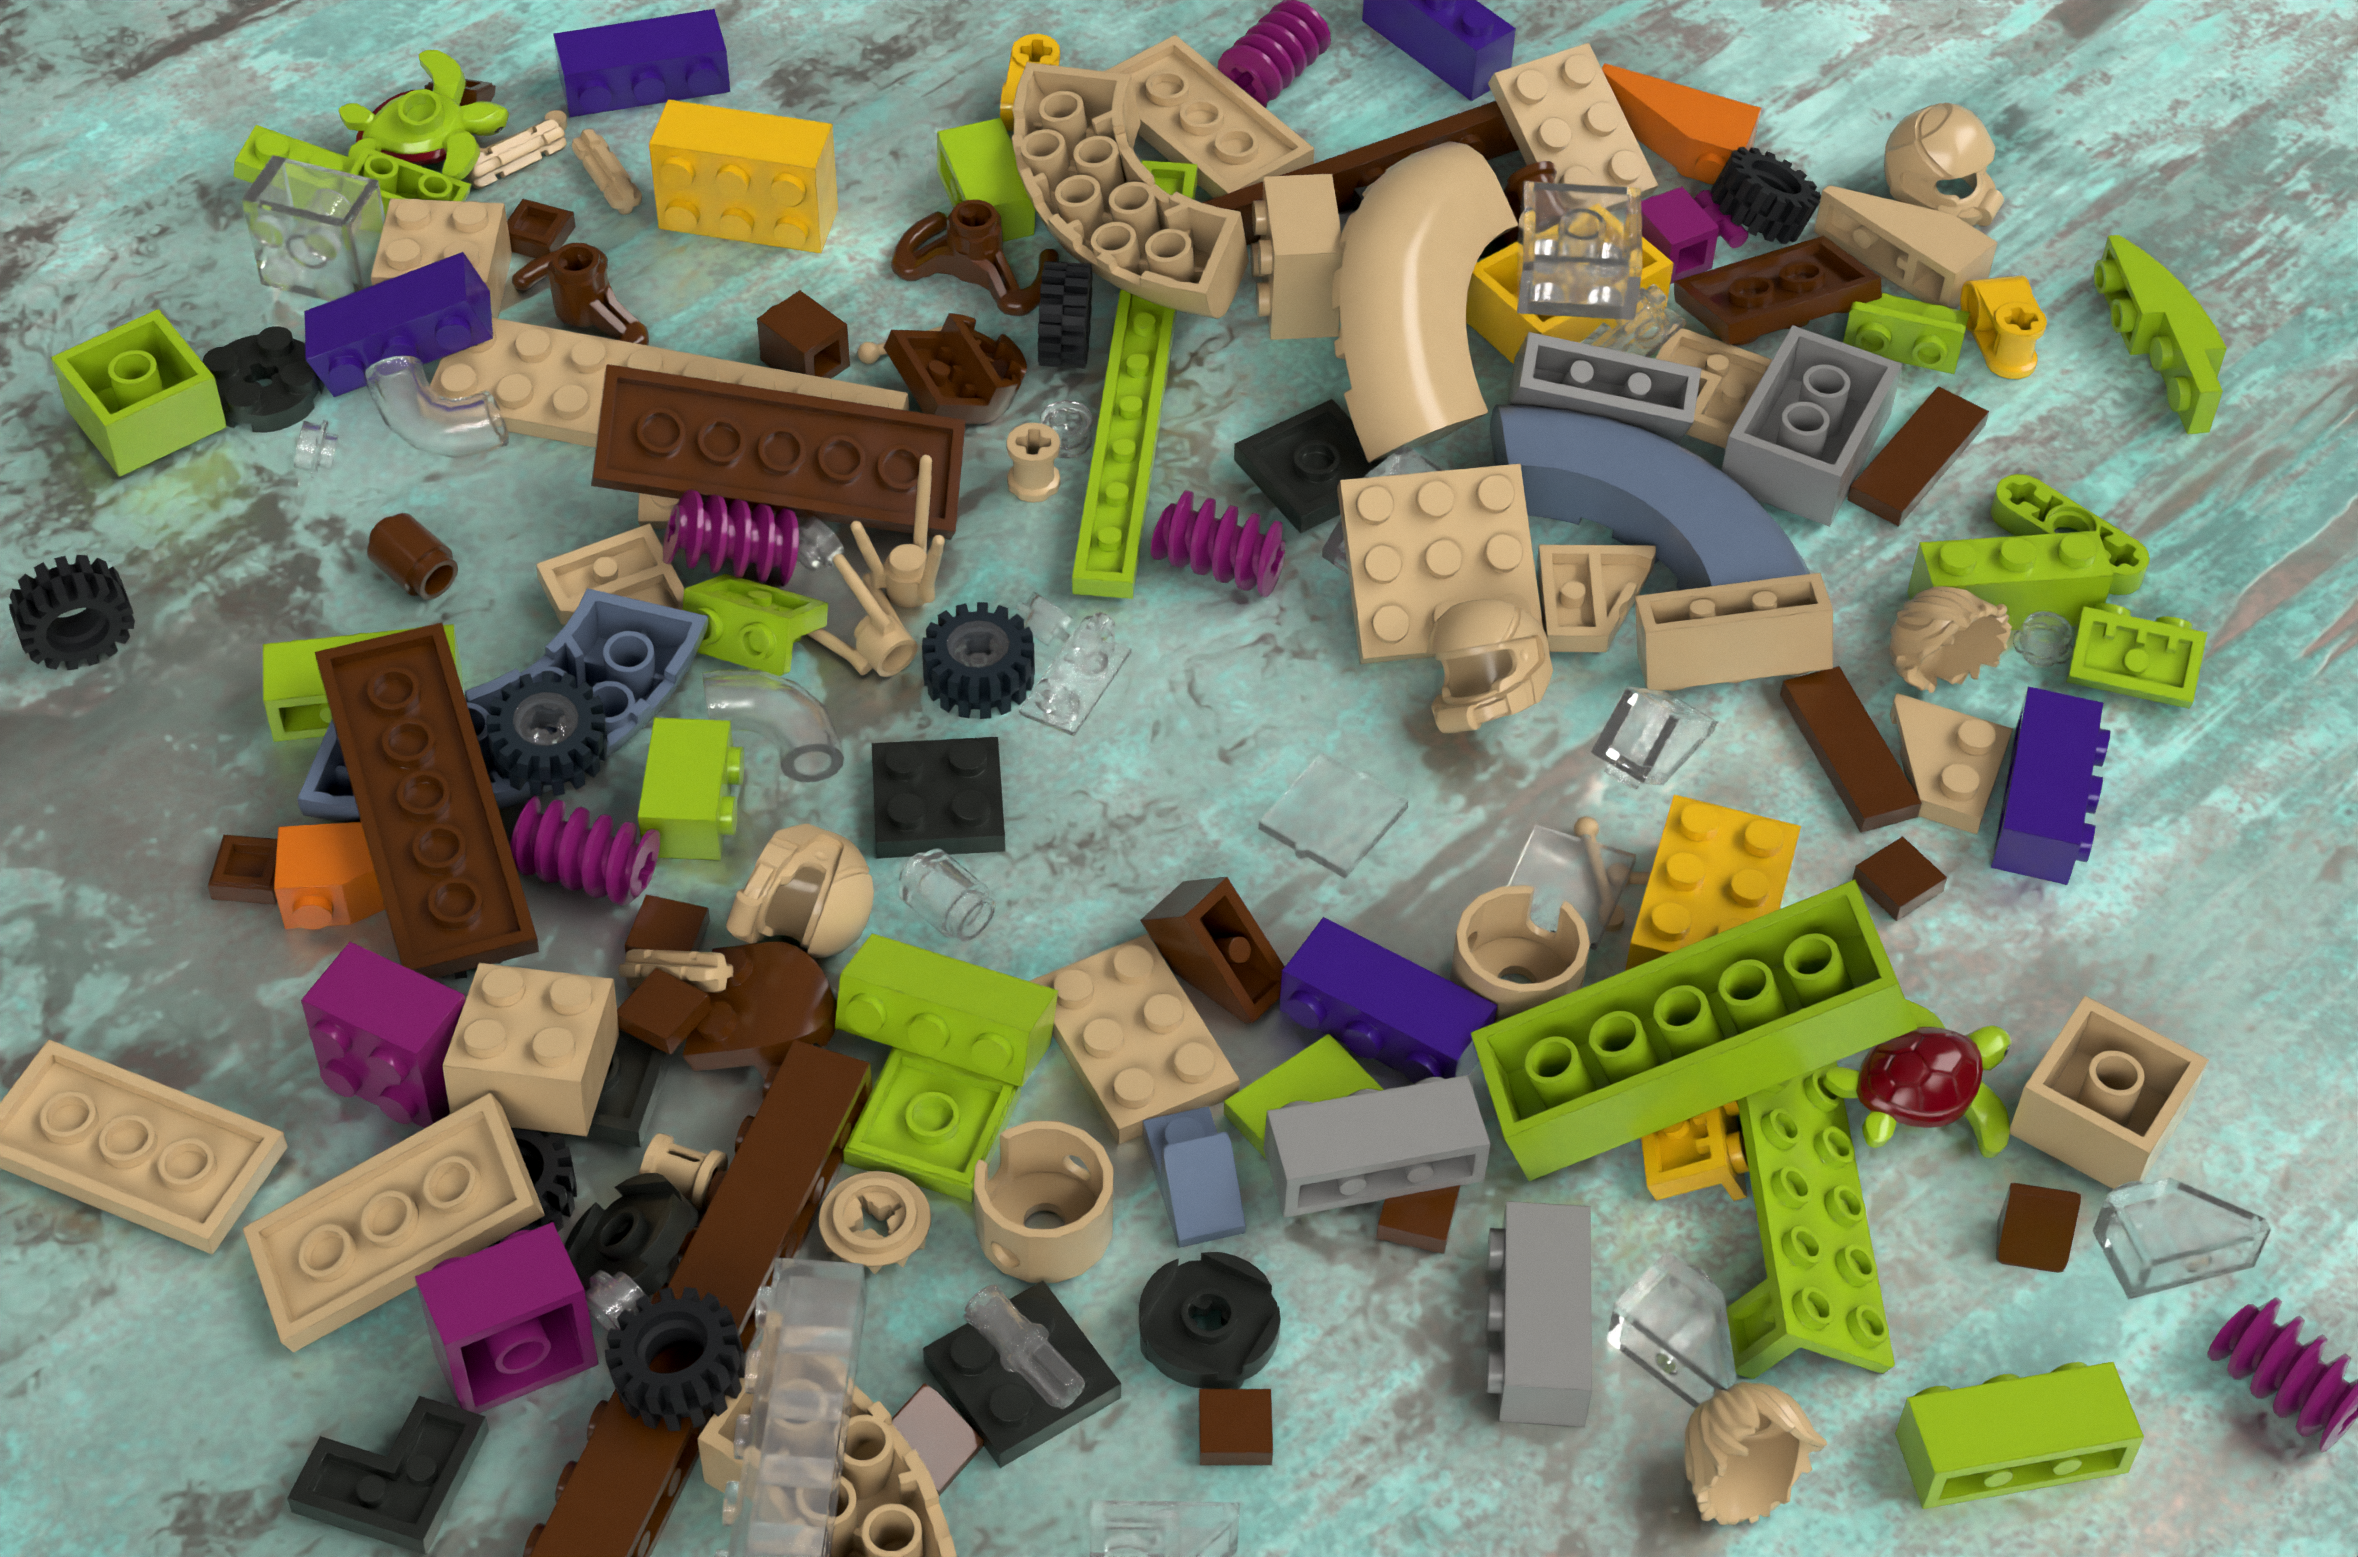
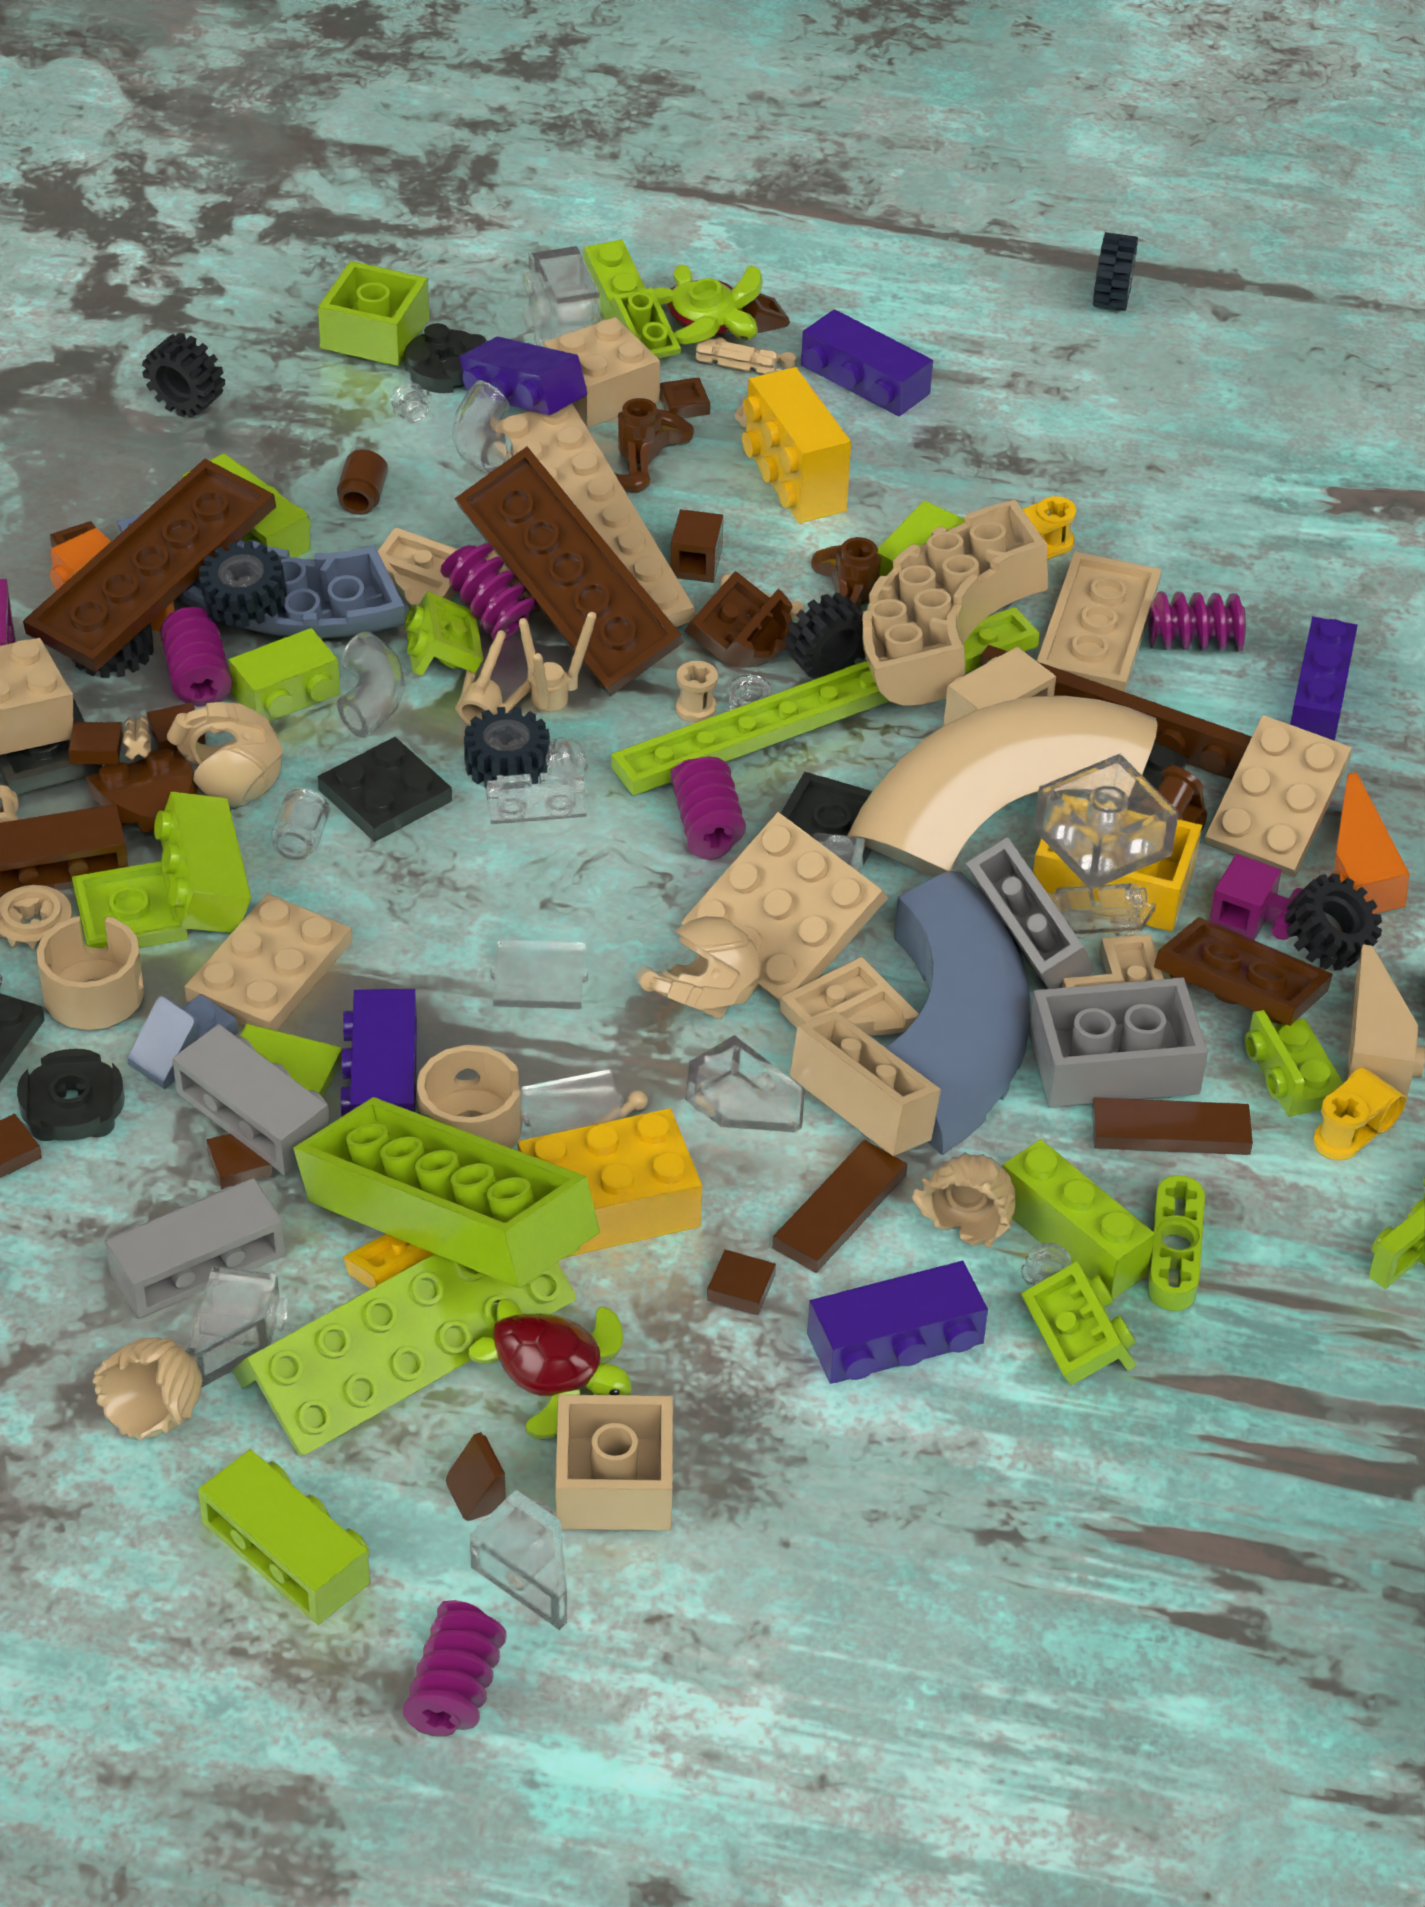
camera: 55 degrees right, 5 degrees down
clear plate [797,516,845,572] -> none
reddish brown slope [1140,877,1285,1024] -> none
tan wing [1890,693,2013,834] -> none

